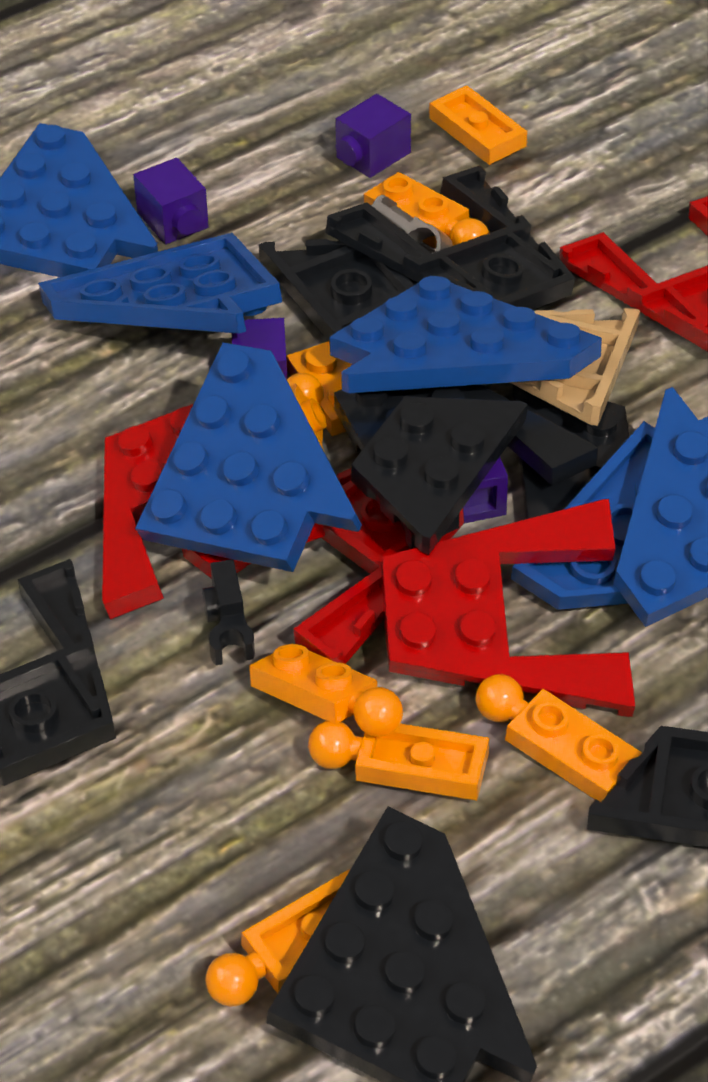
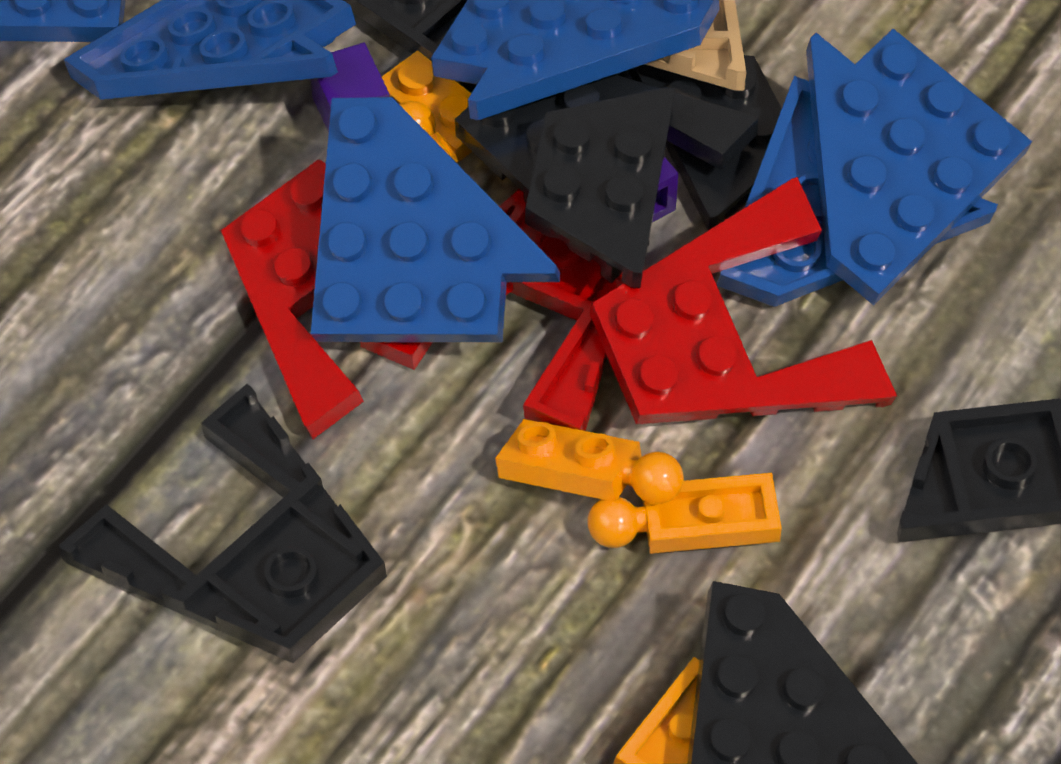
camera: 20 degrees left, 10 degrees up
black plate [202,559,255,665] -> none
light orange plate [475,674,642,802] -> none

